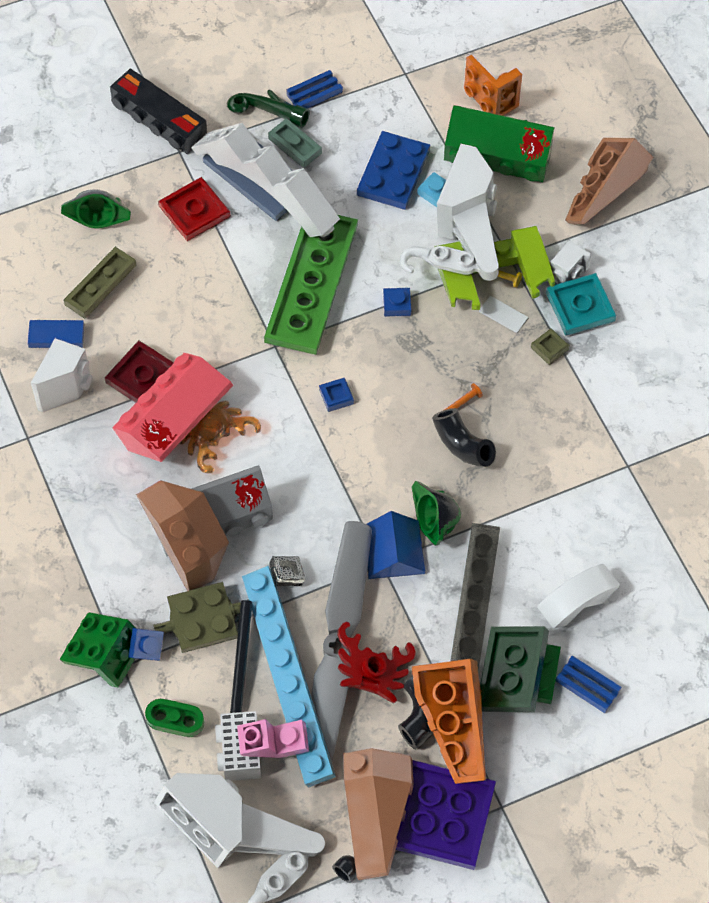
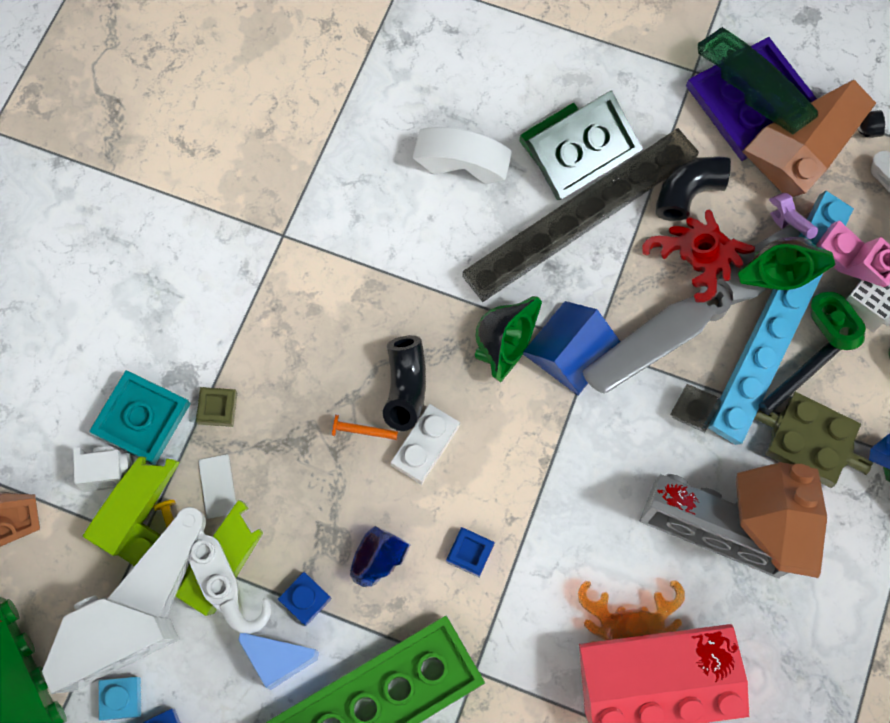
camera: 135 degrees left, 10 degrees up
orange wedge [412,659,486,784] -> none
blue tile [555,656,622,713] -> none
none -> light blue slope [239,633,319,690]
none -> clear blue rock [350,526,411,587]
none -> white plate [391,404,460,485]
none -> clear green slope [698,27,818,134]
none -> green hat [738,237,835,290]
none -> lavender bar [769,193,818,239]
none -> green plate [811,292,866,350]

